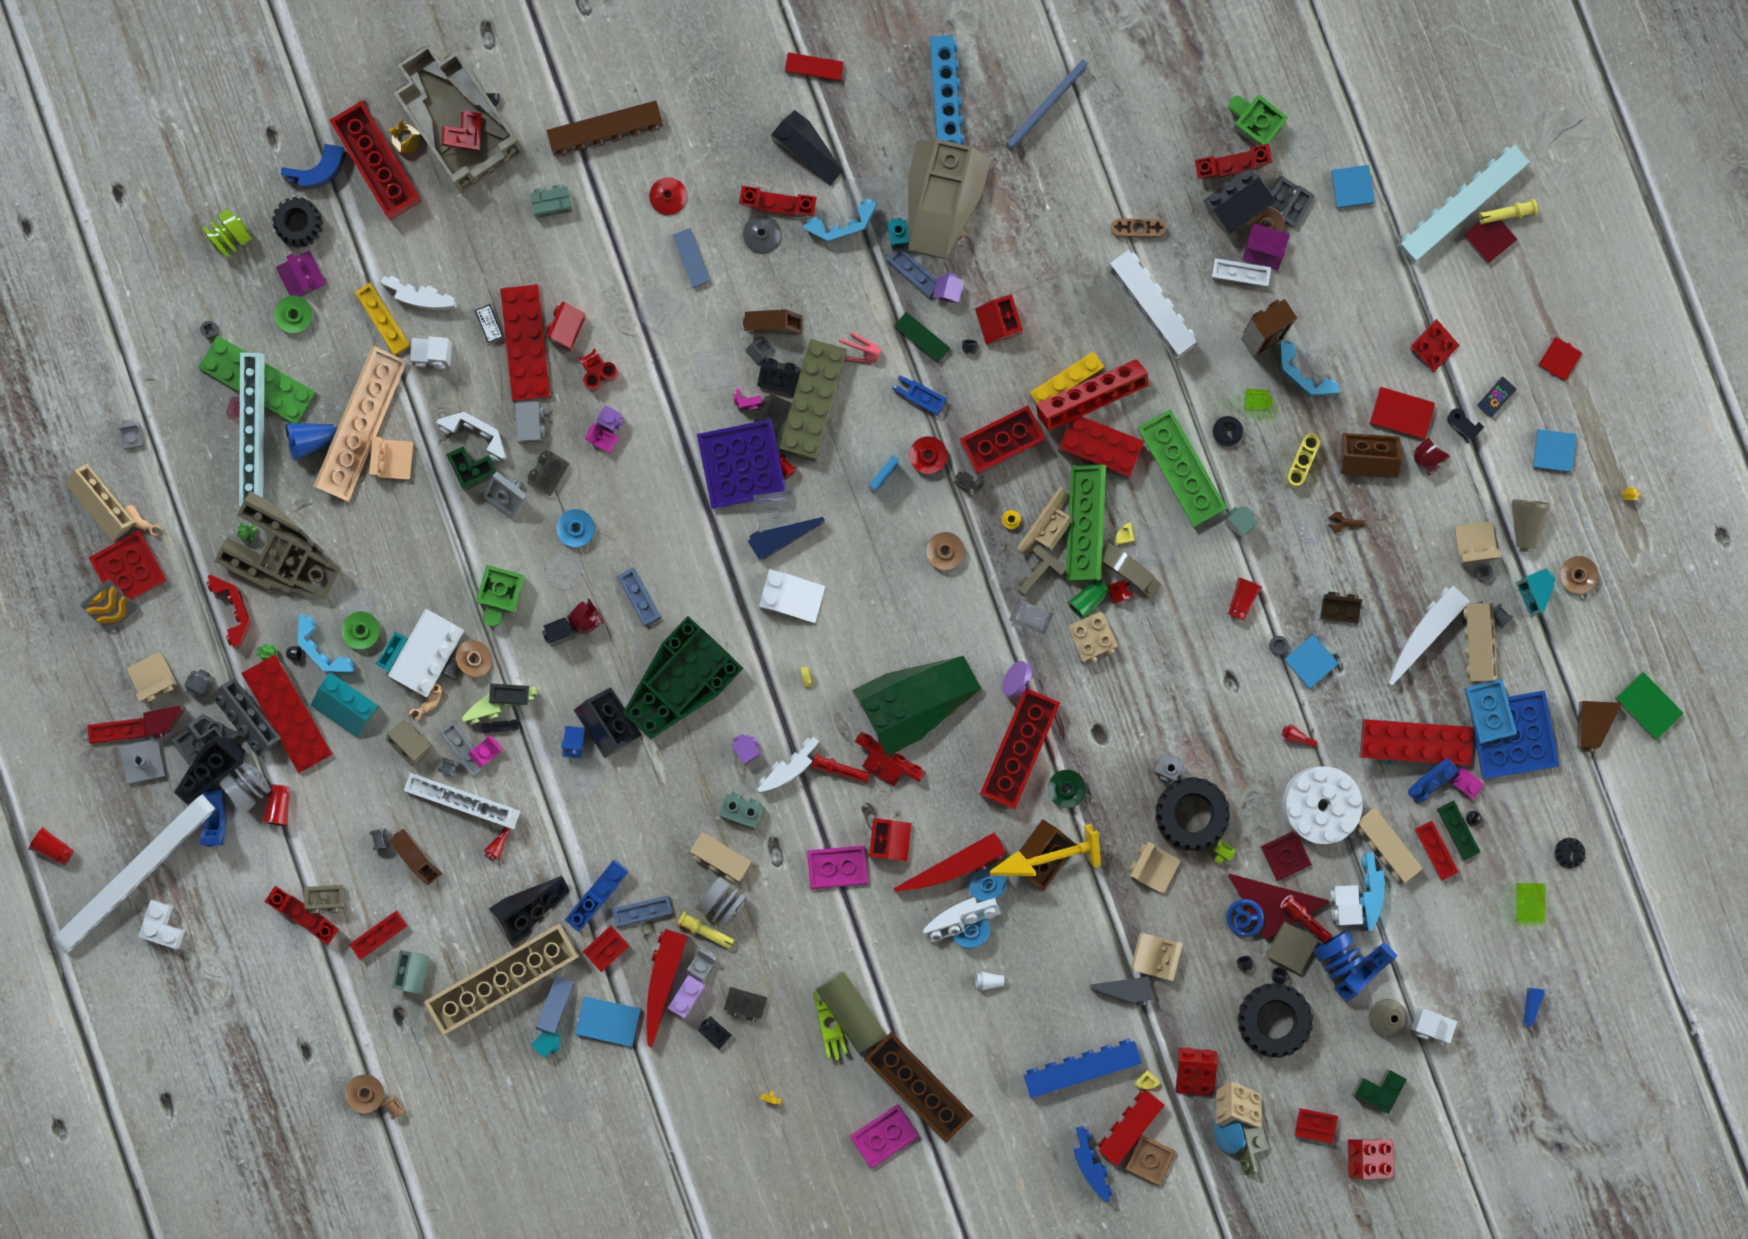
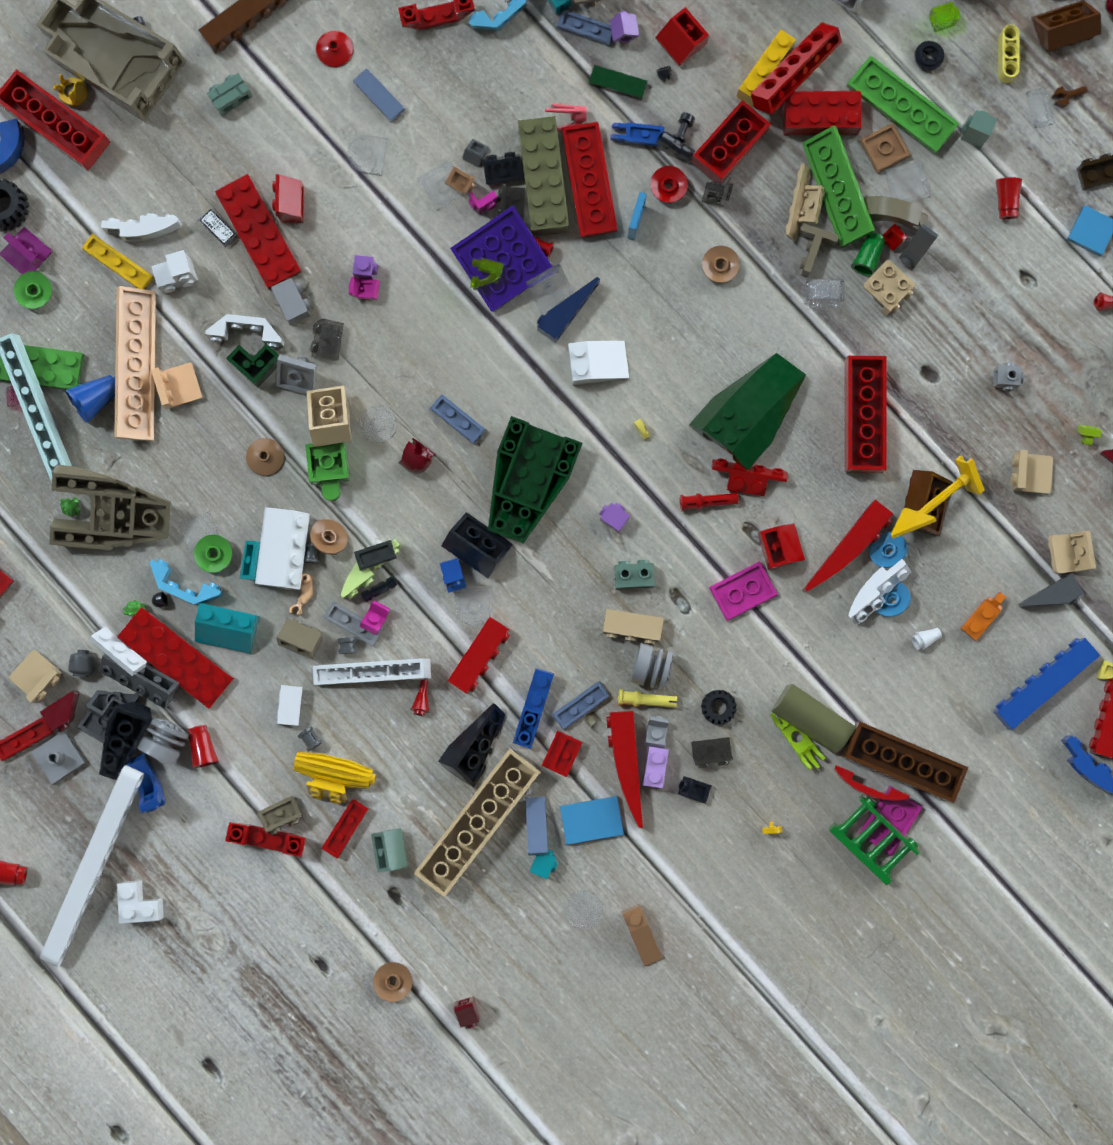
camera: 25 degrees left, 0 degrees up
red slope [206,575,251,649] -> none
medium nougat bush [381,1094,406,1120] -> none
reddish brown slope [389,829,442,886] -> none
plate [441,110,482,152] -> none
black brick [542,617,575,646] -> none
dark azure dish [556,509,595,547] -> none
red piece [579,348,618,391] -> none
dark grey dish [743,215,781,253] -> none
reddish brown slope [743,309,803,335] -> none
white slope [757,736,820,793] -> none
yellow plate [1002,510,1021,529] -> none
medium lavender tile [1002,661,1032,698] -> none
dark green dish [1048,770,1086,808] -> none
light yellow tile [1115,522,1135,546] -> none
black tyre [1155,777,1230,851] -> none
dark grey tile [1269,636,1289,655] -> none
none -> white plate [90,627,147,676]
none -> medium nougat dish [246,438,284,476]
none -> white hinge [276,685,302,726]
none -> yellow plate [293,752,376,804]
none -> tan brick [306,386,352,447]
none -> medium nougat bracket [444,166,475,195]
none -> red brick [448,617,510,694]
none -> dark red slope [453,996,480,1029]
none -> clear neon green plant [470,258,504,290]
none -> red plate [561,122,618,238]
none -> medium nougat slope [621,904,662,966]
none -> black bar [656,112,695,162]
none -> black tyre [701,690,737,725]
none -> green fence [829,795,920,886]
none -> red slope [834,765,910,801]
none -> medium nougat tile [859,123,911,173]
none -> dark grey slope [899,224,939,268]
none -> orange hinge [960,592,1006,641]

